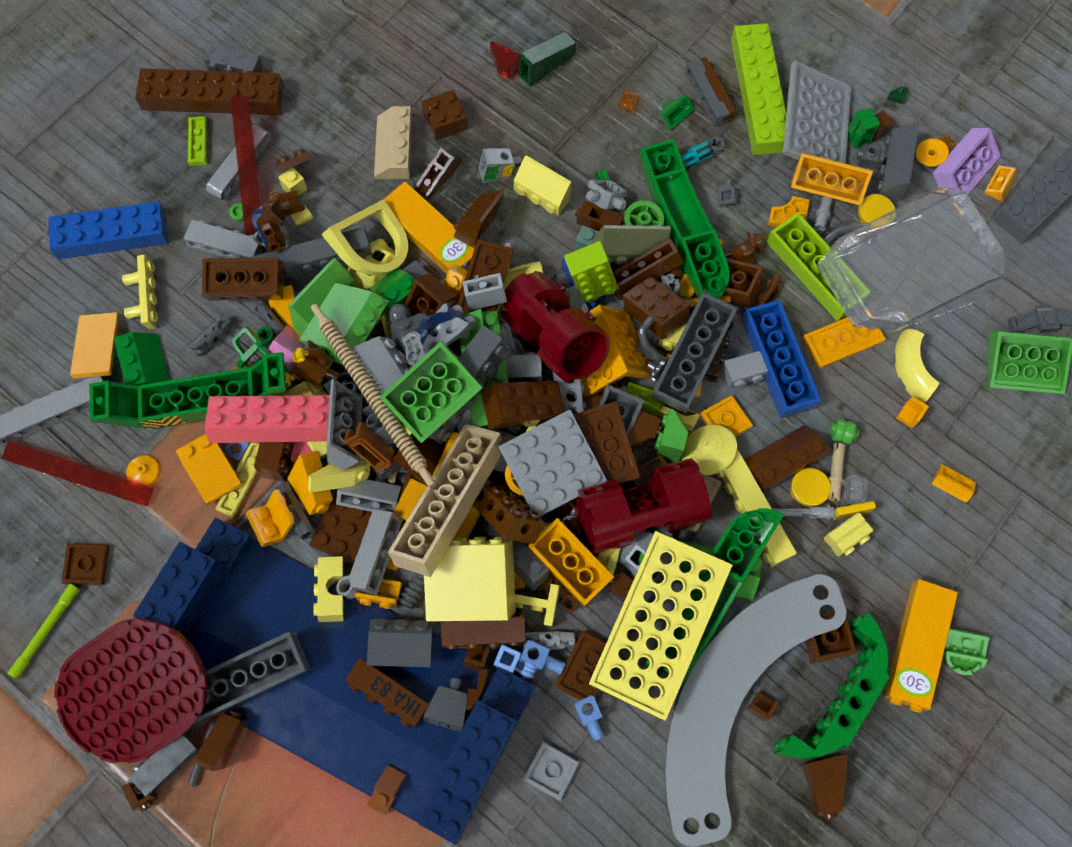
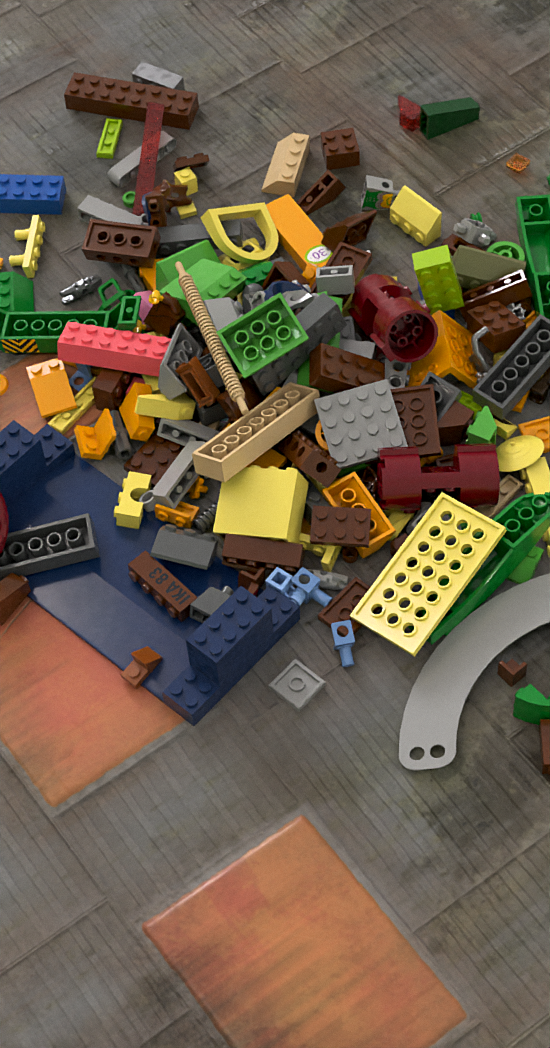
camera: 20 degrees right, 15 degrees down
none -> reddish brown plate [310,505,371,548]

